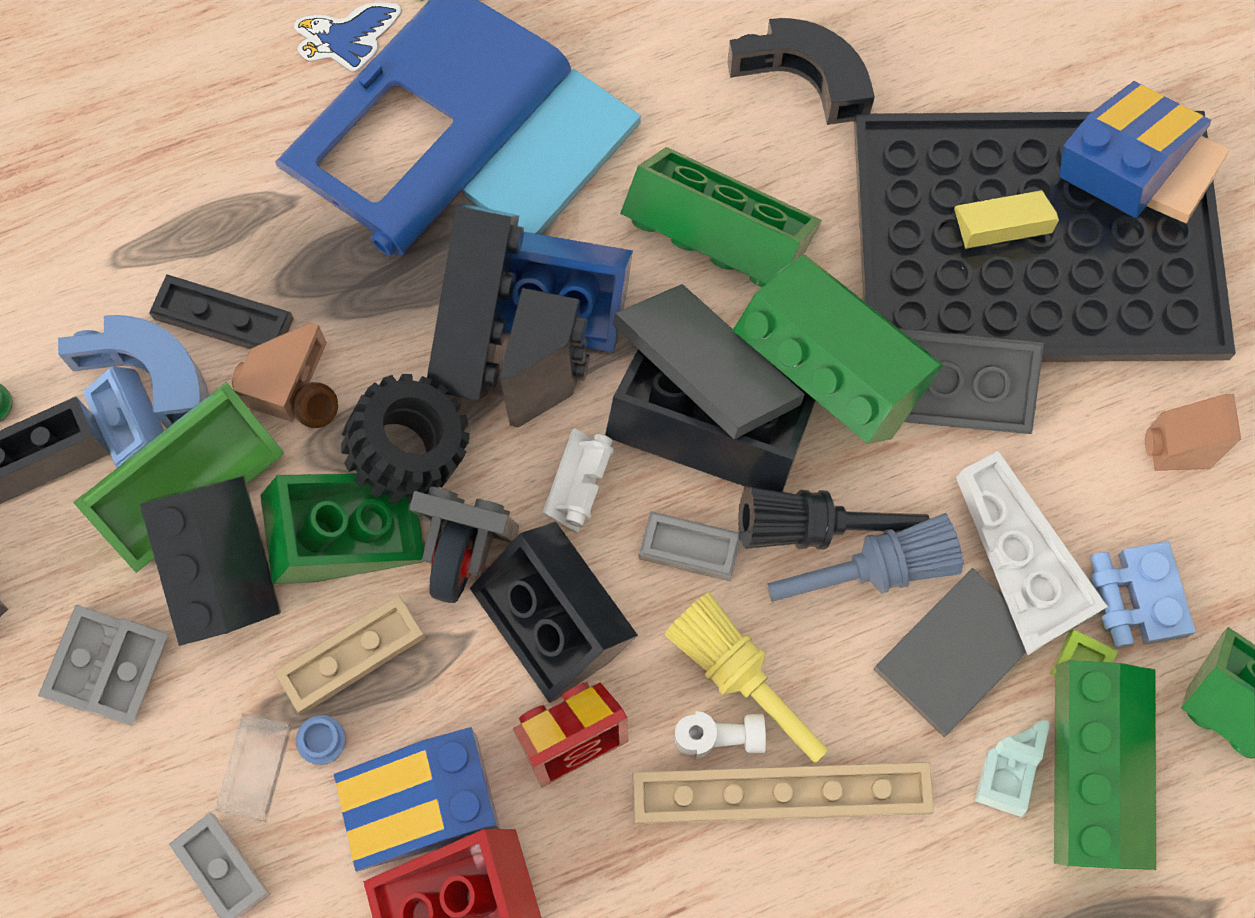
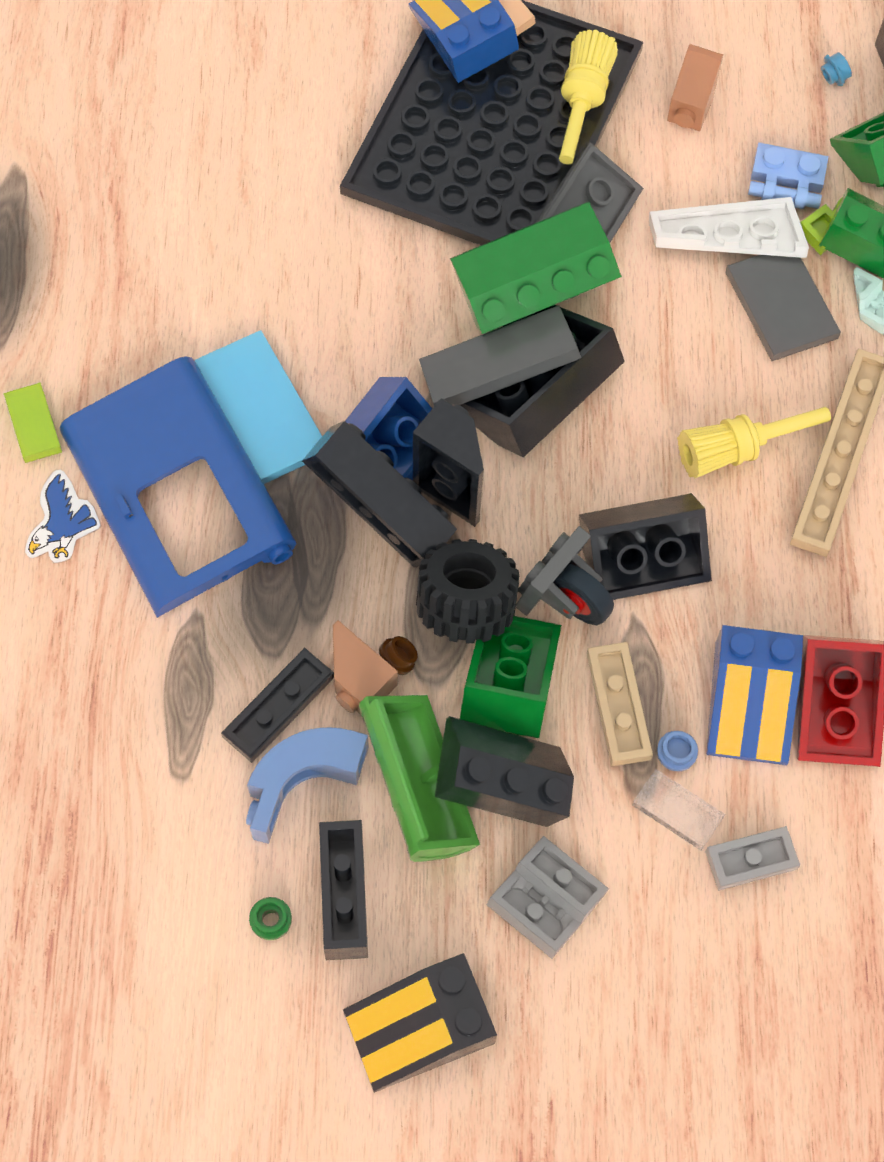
camera: 70 degrees left, 5 degrees down
light blue slope [83,366,164,468] -> none
red slope [513,682,628,788] -> none
white hinge [542,428,614,533] -> none
green slope [620,147,822,287] -> none
light grey tile [639,511,740,581] -> none
white leg [674,711,766,760] -> none
black arch [727,18,875,125] -> none
black piece [738,486,930,550] -> none
sand blue piece [767,513,964,602] -> none
light yellow slope [954,190,1059,249] -> none
none -> light yellow piece [559,30,618,164]

